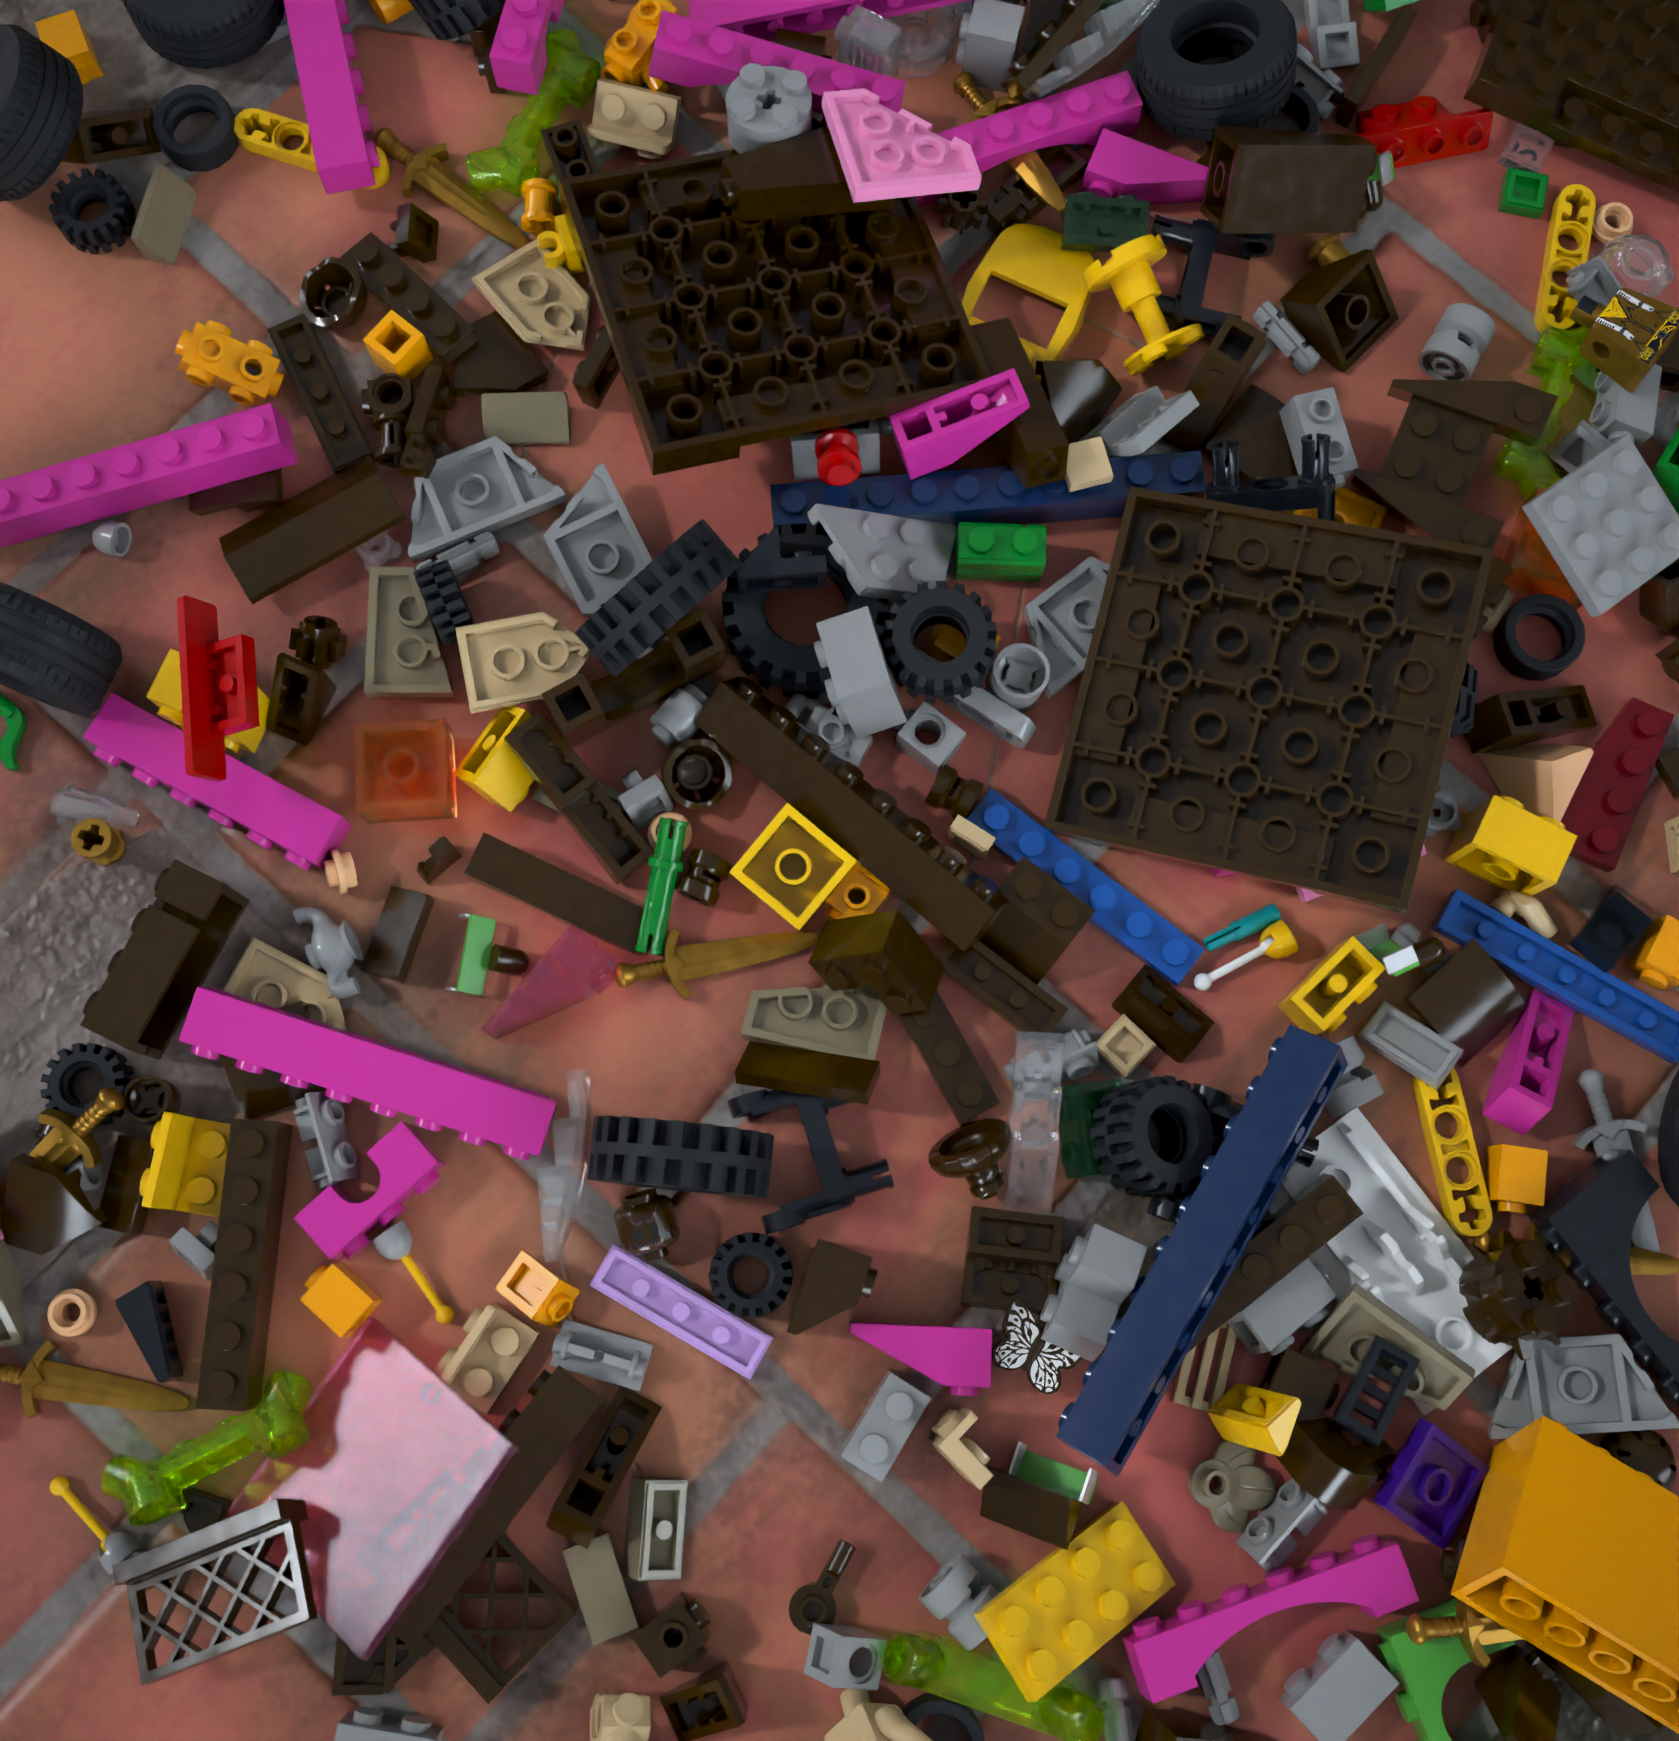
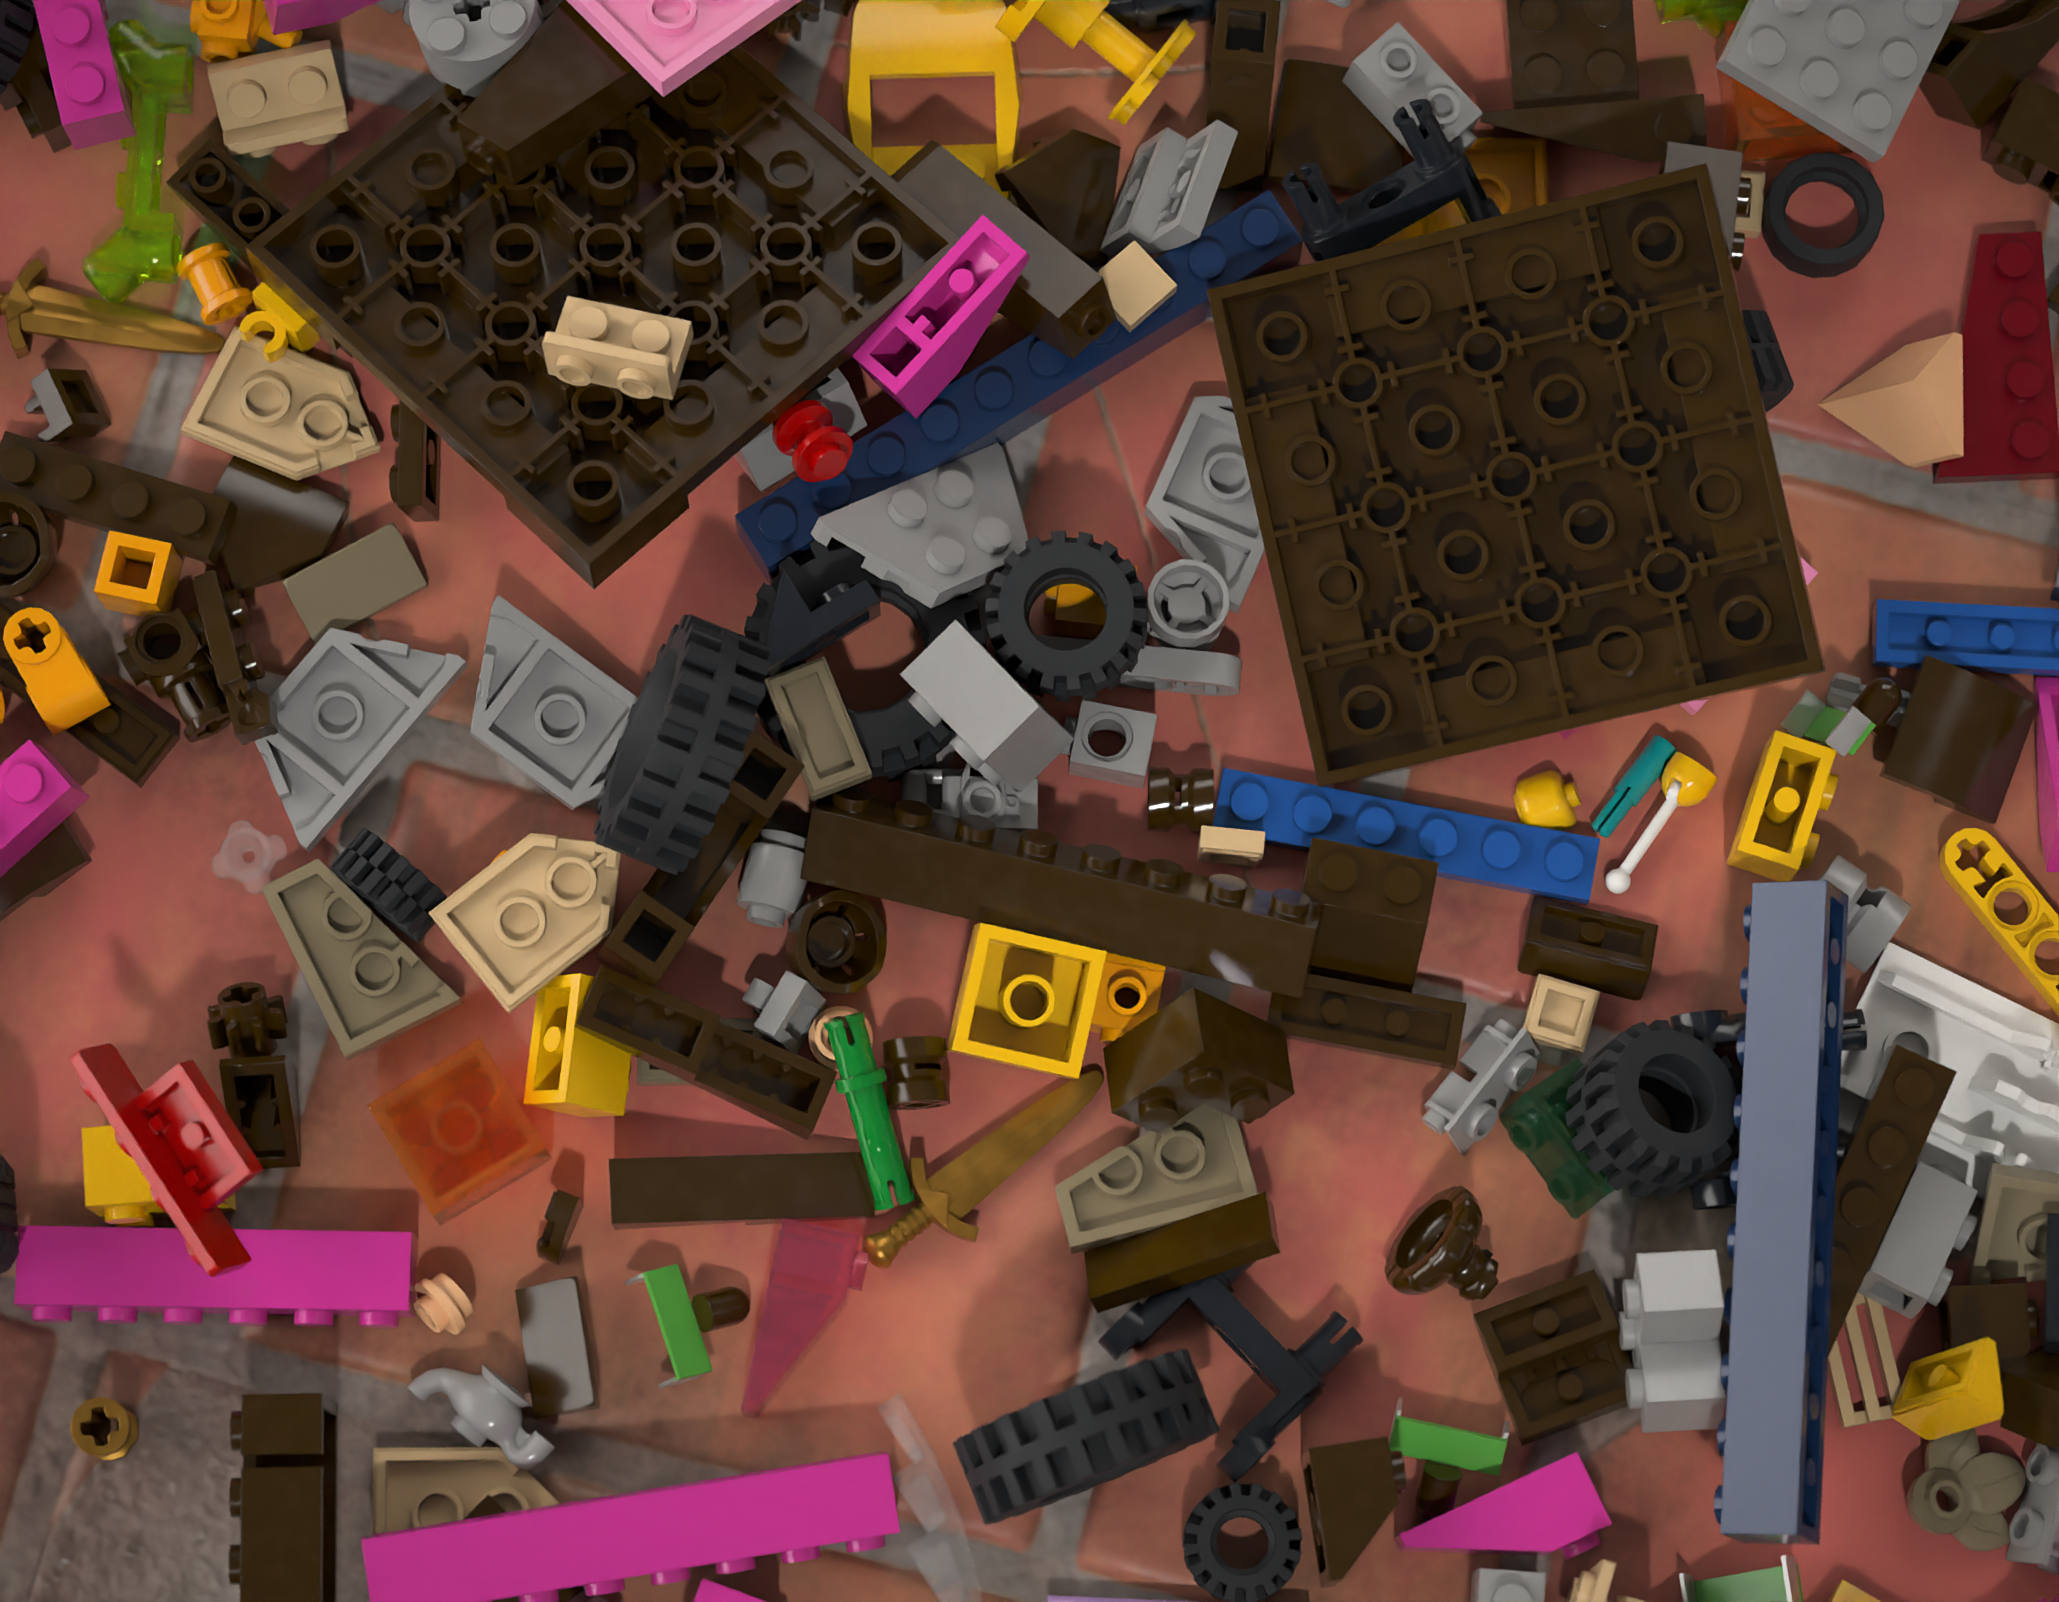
camera: 25 degrees left, 0 degrees up
clear cone [51,782,141,827] -> none
dark brown slope [219,455,406,604] -> none
light grey axle [416,531,500,575] -> none
dark brown head [613,1189,680,1262] -> none
dark brown plate [897,990,1000,1126] -> none
green brick [955,522,1046,582] -> none
animal [991,1299,1082,1394] -> none
clear slope [1004,1031,1065,1215] -> none
light grey tile [1358,1001,1463,1090] -> none
light grey plate [1425,789,1461,837] -> none
yellow brick [1443,795,1578,896] -> none
dark brown slope [1464,685,1597,754] -> none
tan arm [1491,889,1558,939] -> none
none -> light orange piece [3,607,111,736]
none -> tan bracket [542,296,694,400]
none -> dark tan tile [764,657,872,801]
none -> bright green piece [1389,1397,1509,1520]
none -> yellow piece [1513,769,1582,832]

